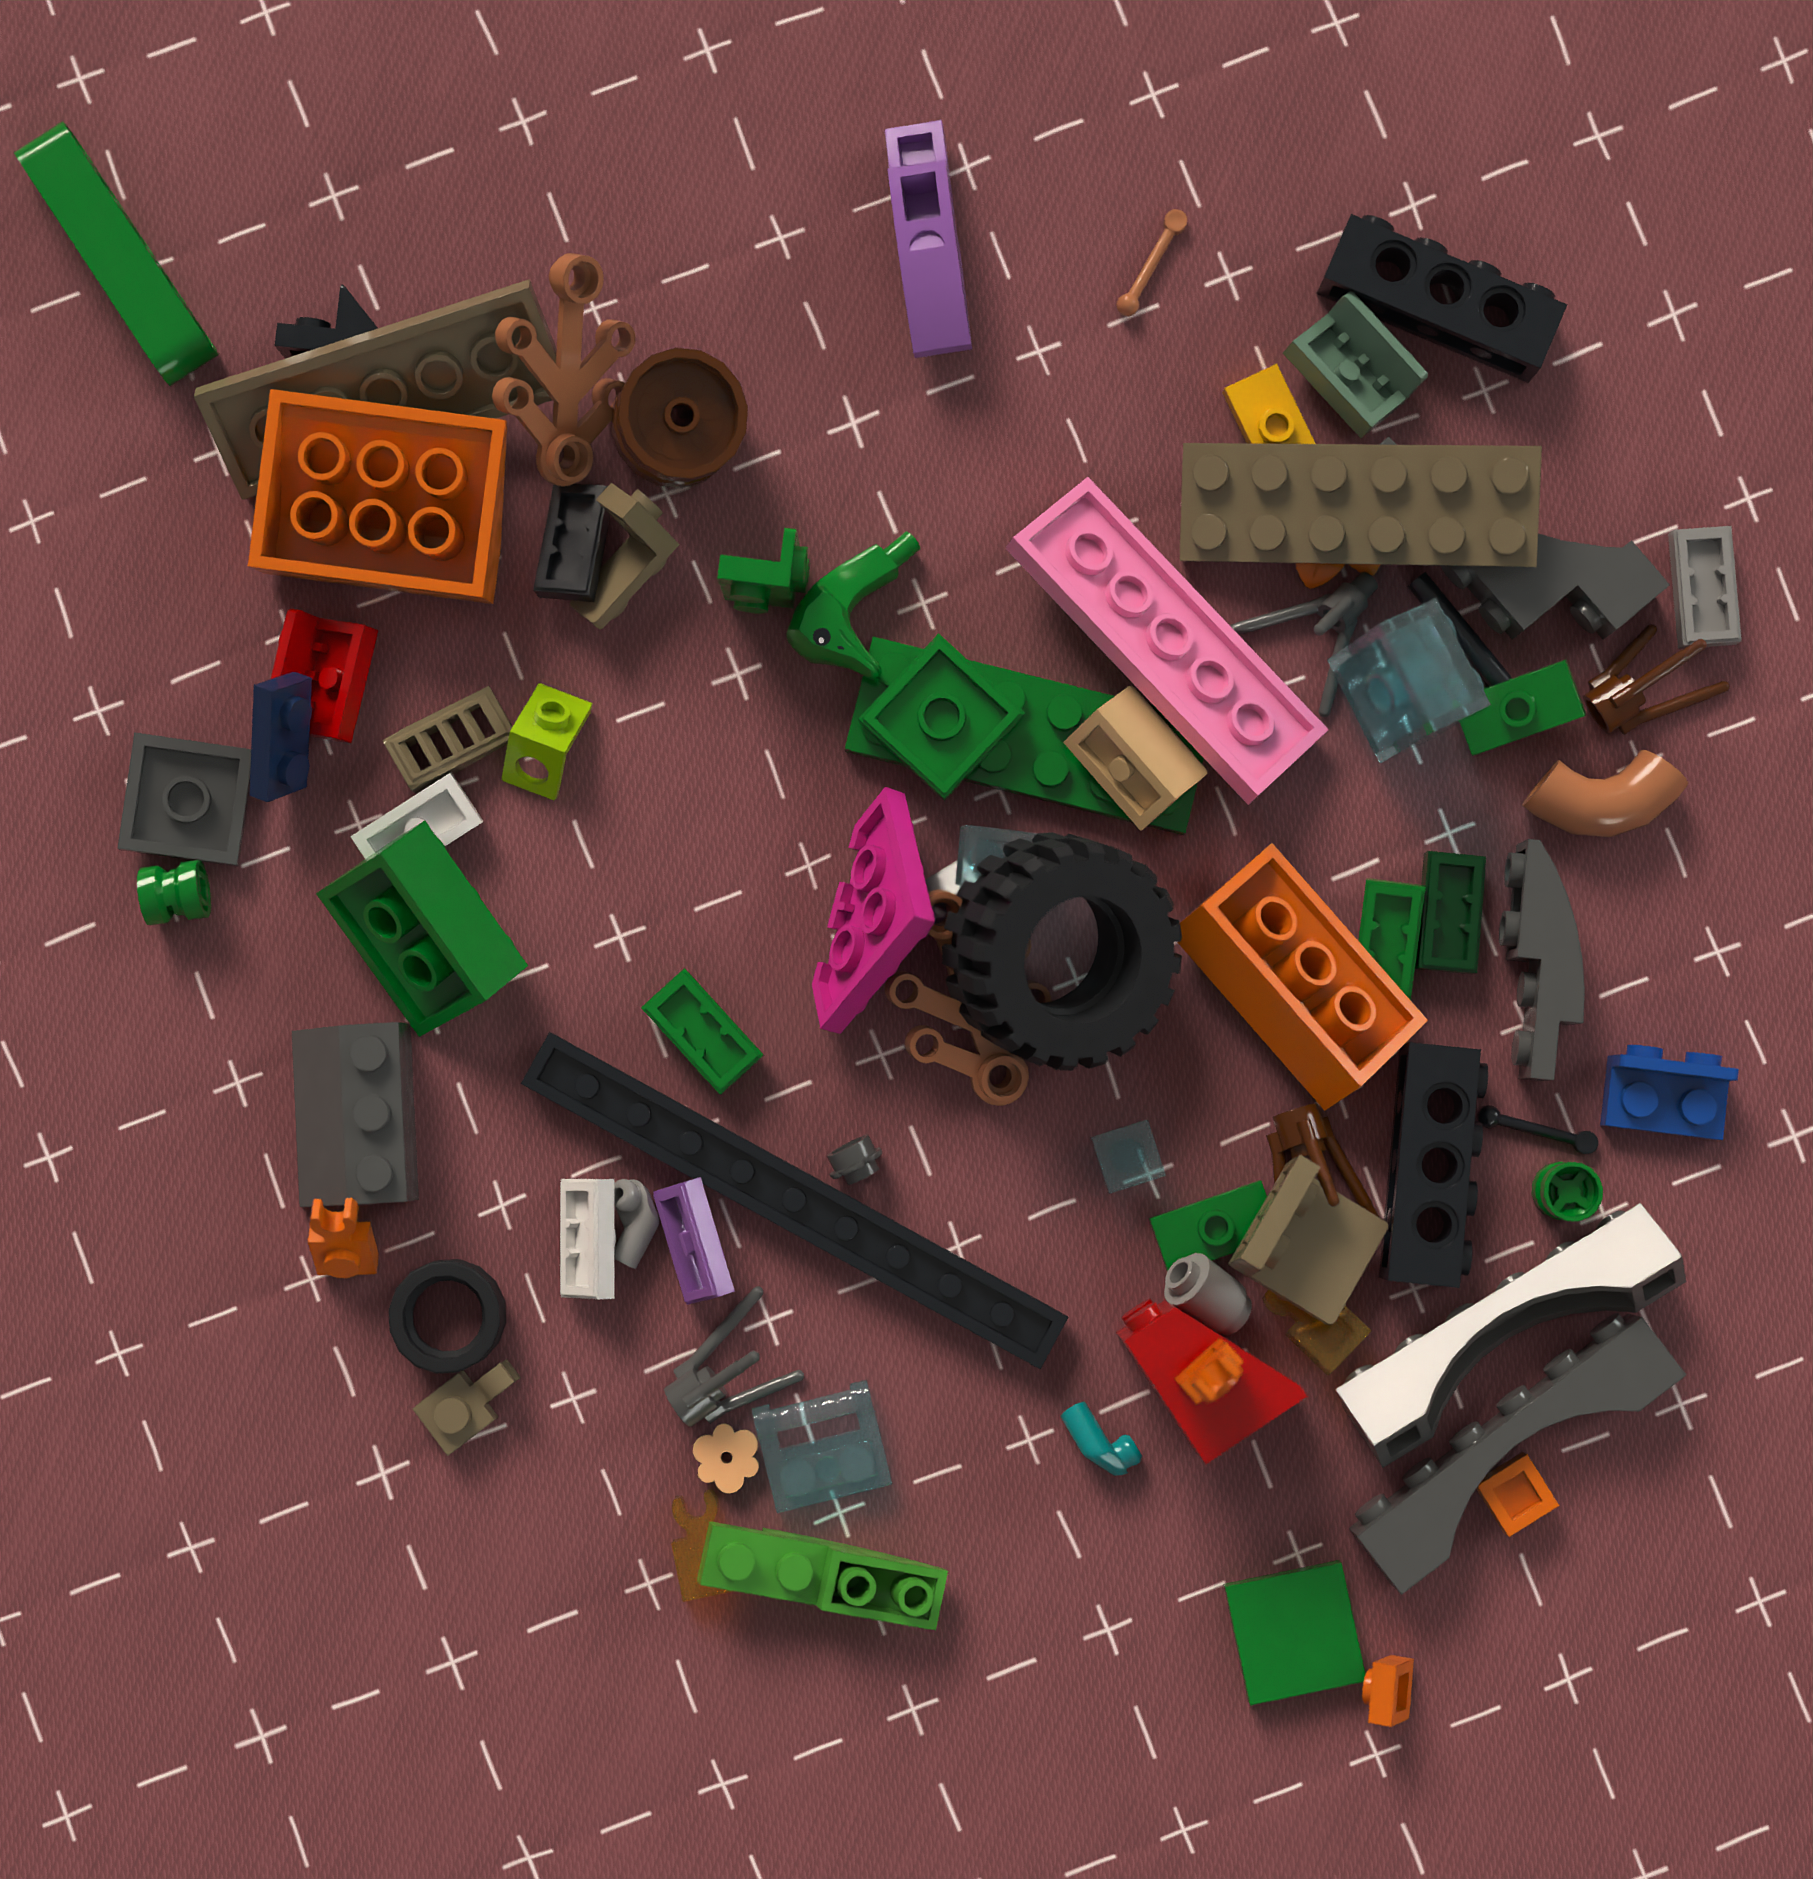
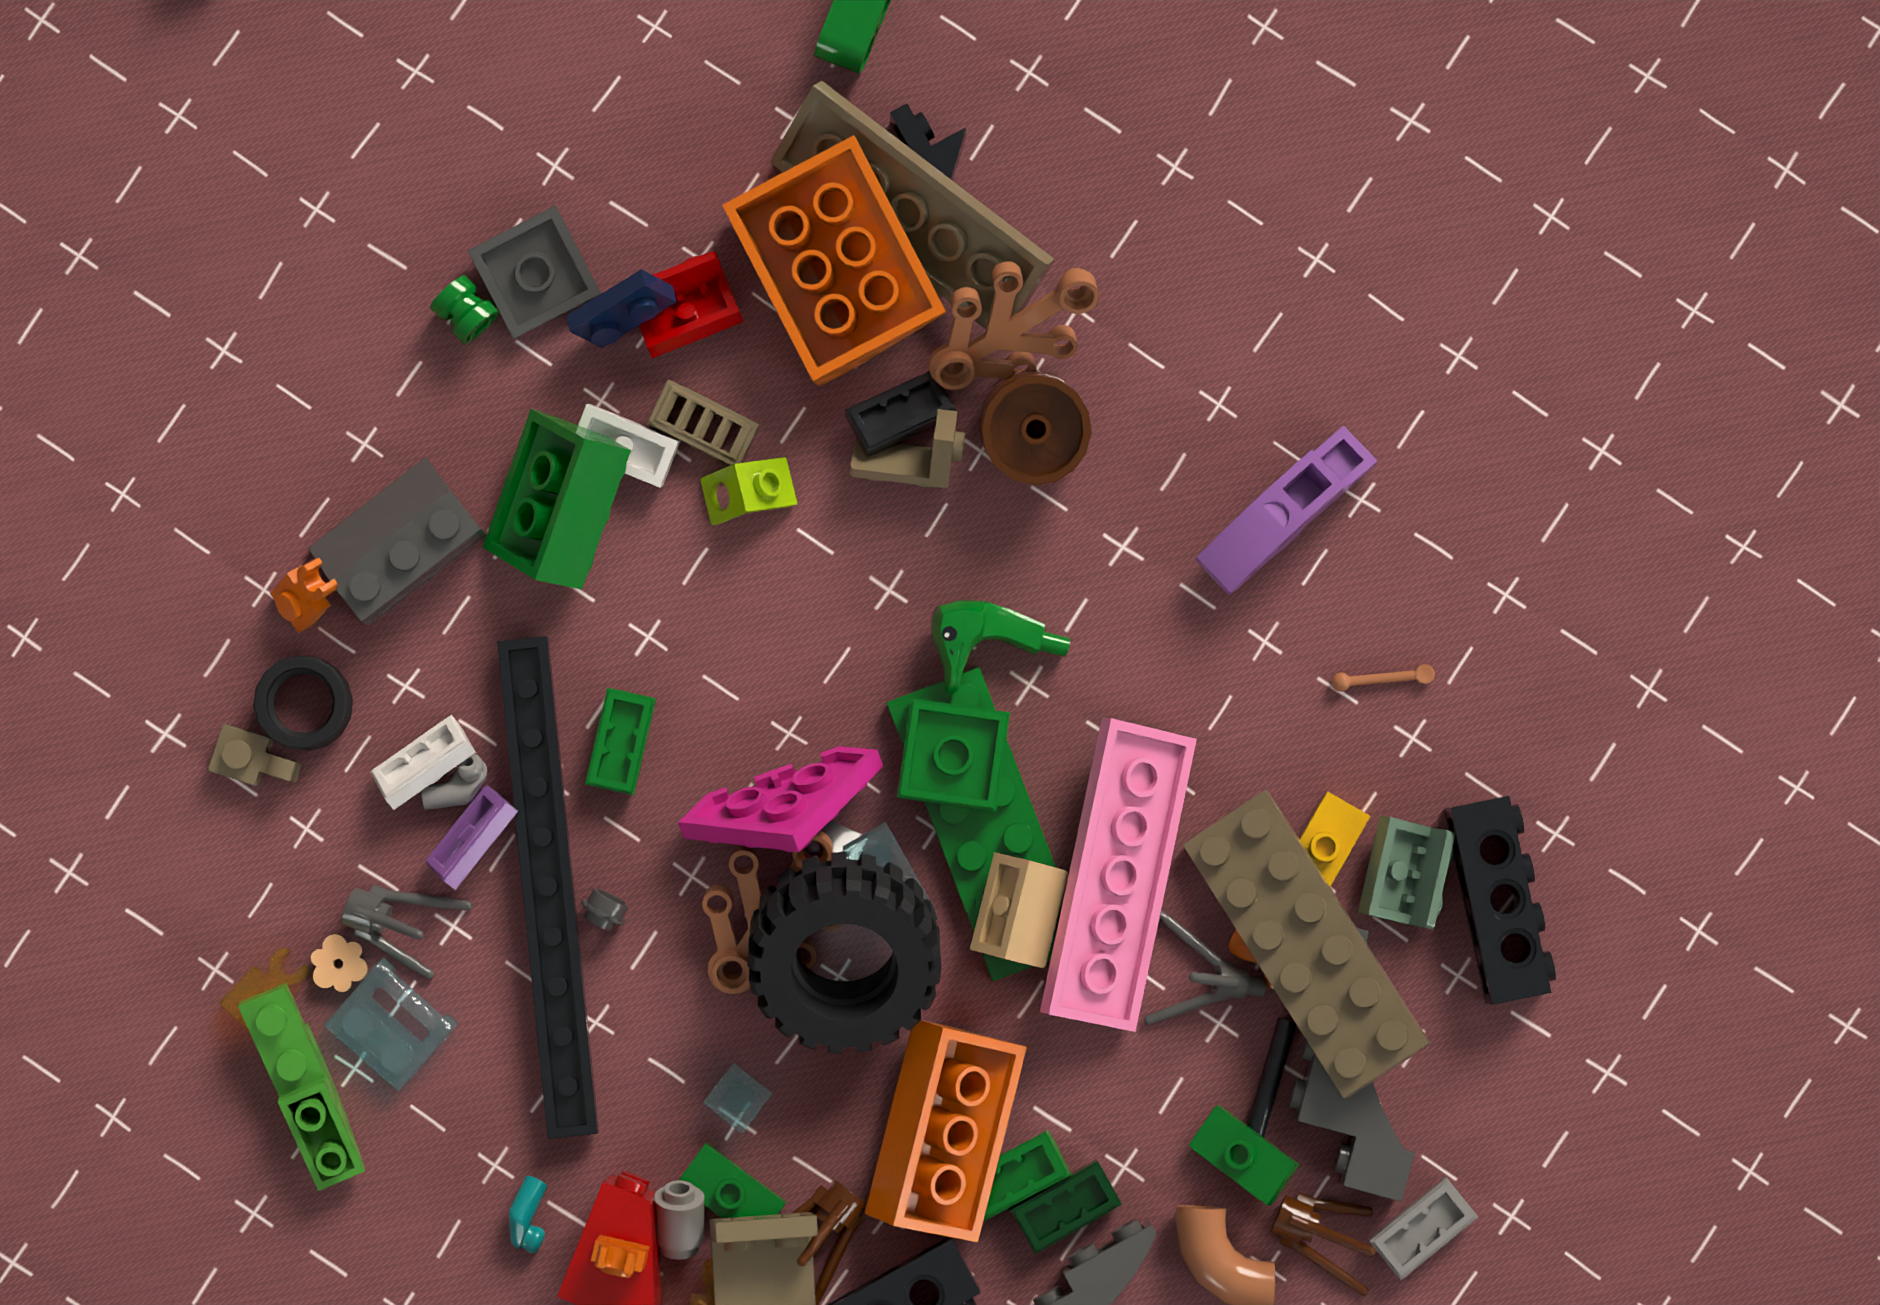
camera: 50 degrees right, 0 degrees up
green bracket [717,528,810,614] -> none
clear light blue brick [1327,598,1491,764] -> none

